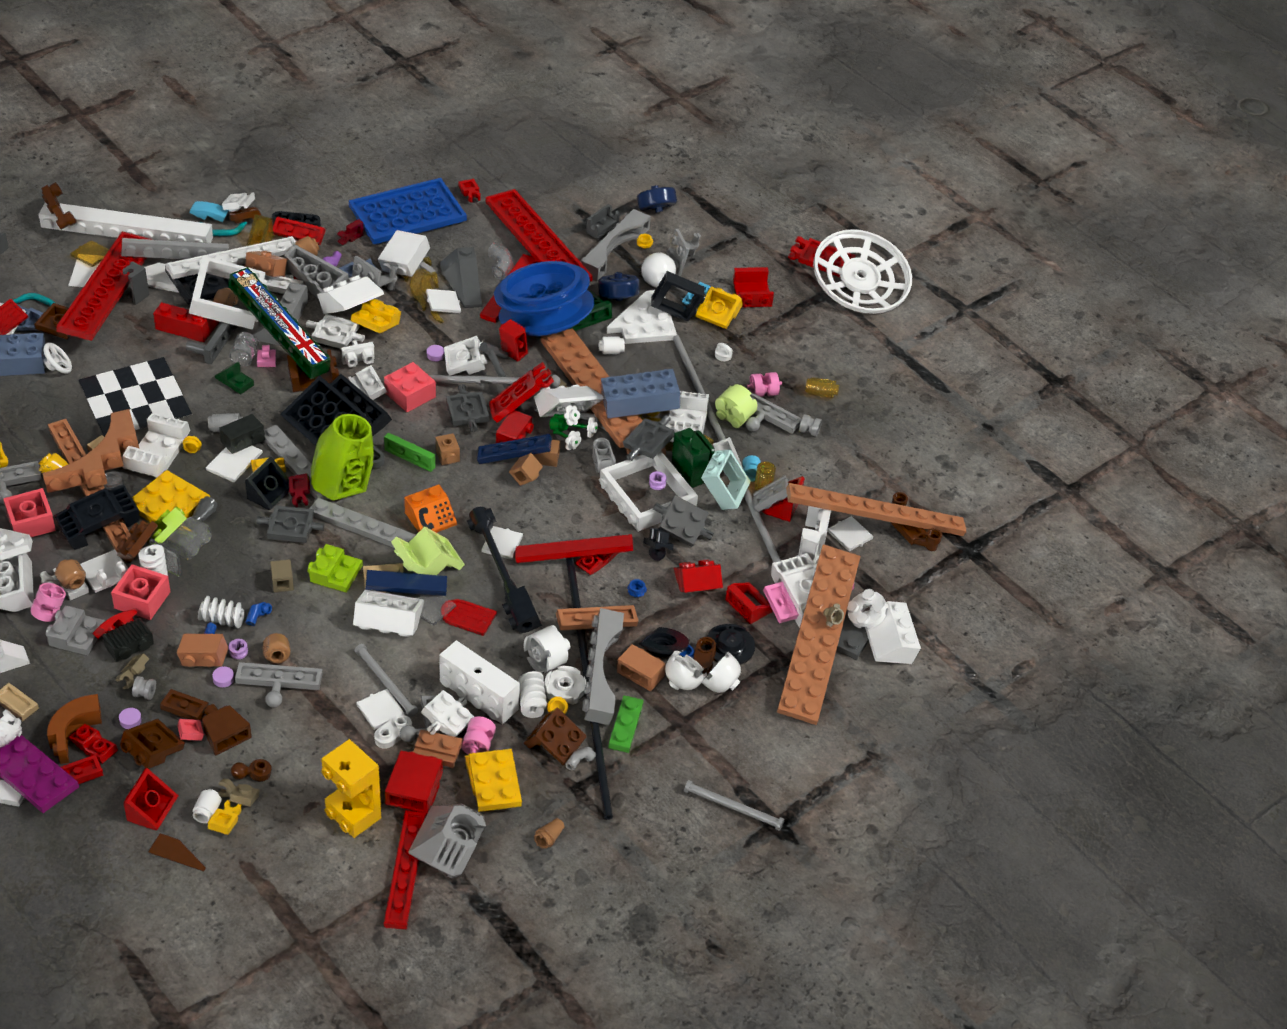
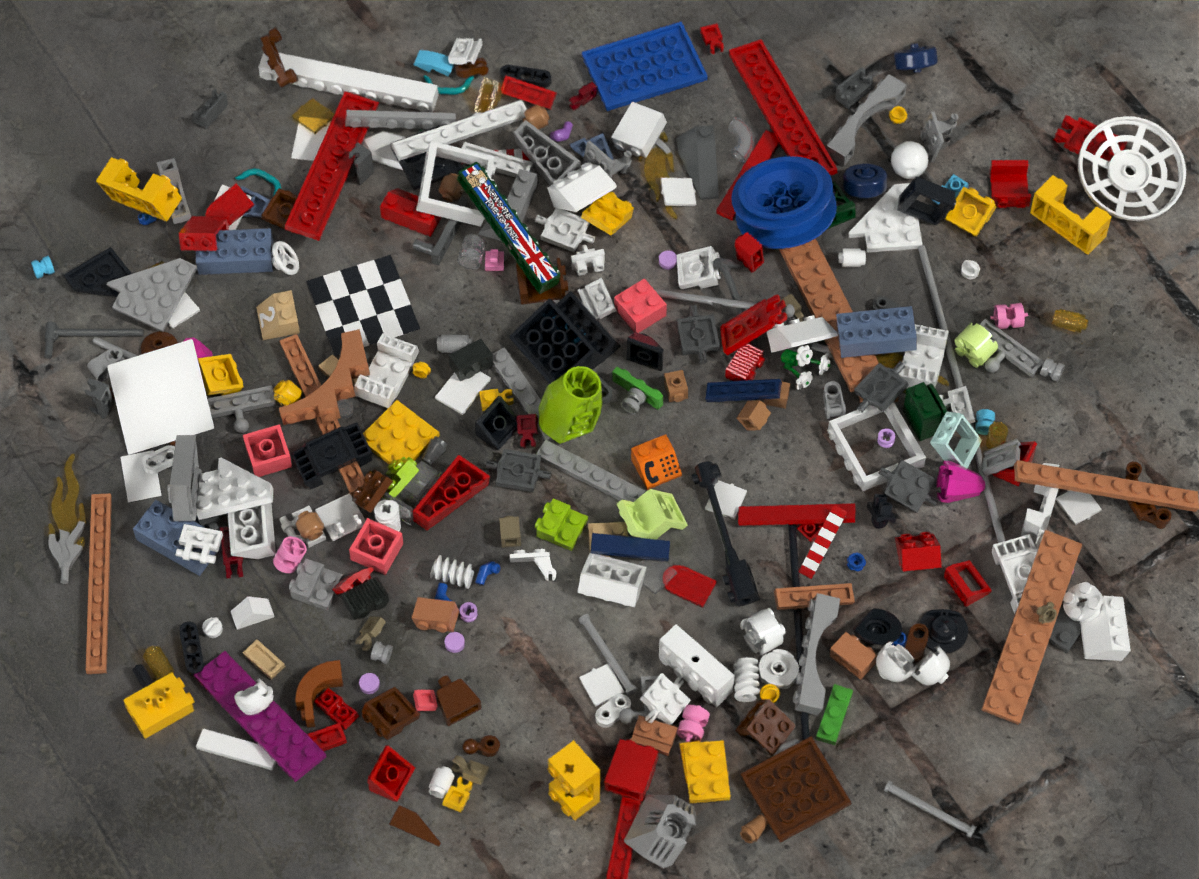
camera: 10 degrees right, 15 degrees up
reddish brown plate [160,689,209,720] -> none
dark green slope [215,361,254,395] -> none
light grey plate [235,662,323,708] -> none
nougat brick [245,251,287,277] -> none
medium nougat head [262,633,291,664] -> none
bright pink plate [763,582,799,624] -> none
none -> tan slope [256,290,300,340]
none -> red wedge [412,455,490,531]
none -> white plate [510,549,556,581]
none -> light grey wheel [621,388,646,414]
none -> black slope [626,332,664,372]
none -> reddish brown plate [740,736,852,843]
none -> sticker [799,505,847,579]
none -> dark pink cone [936,460,985,503]
none -> yellow plate [1030,175,1111,255]

